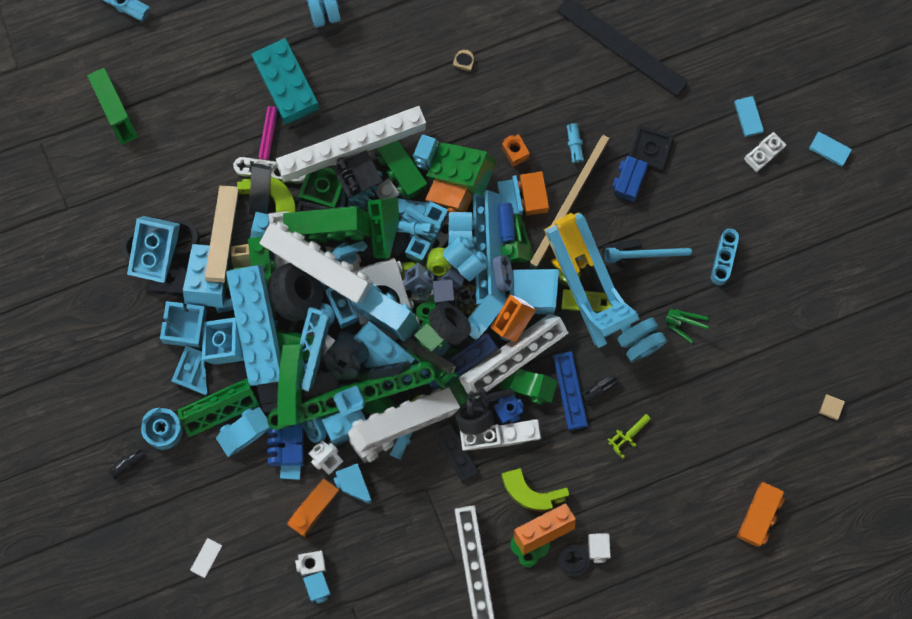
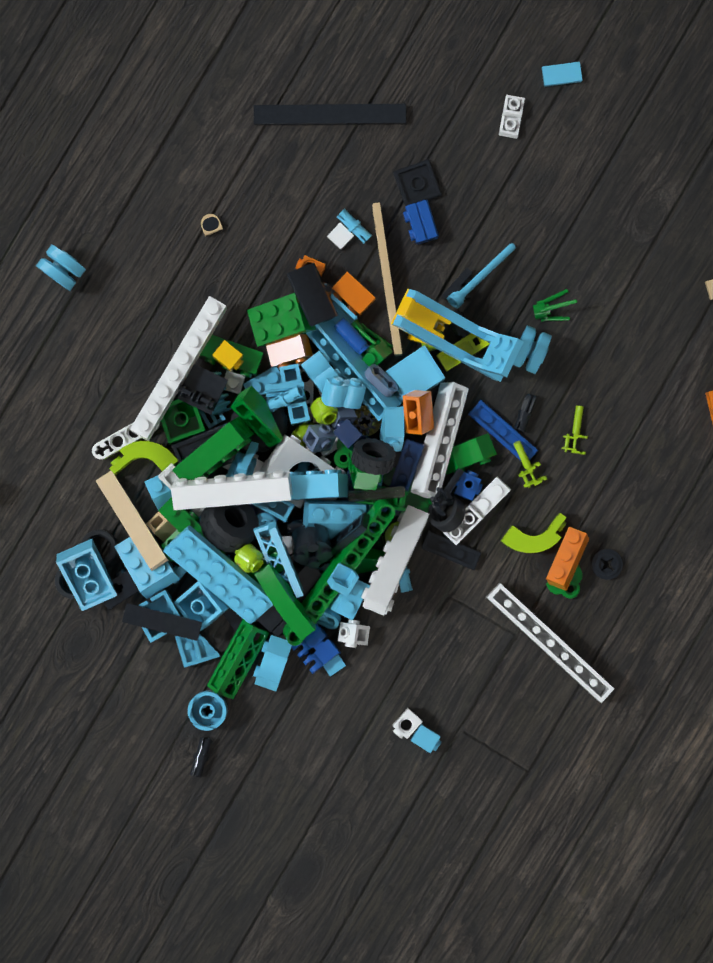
camera: 40 degrees left, 10 degrees up
white sticker [190,538,222,578] -> none
black tile [249,163,272,216] -> none
teal brick [252,38,319,125] -> none
dark pink axle [259,106,278,161] -> none
orange slope [287,478,339,537] -> none
medium azure slope [334,464,372,504] -> none
medium azure brick [413,135,438,172] -> none
white brick [588,534,610,563] -> none
medium azure beam [711,229,739,286] -> none
medium azure tile [734,96,764,137] -> none
none -> black tile [122,603,202,641]
none -> yellow brick [212,340,243,372]
none -> lime head [234,544,263,573]
none -> black panel [287,263,339,327]
none -> white tile [327,223,354,250]
none -> lime piece [513,441,547,488]

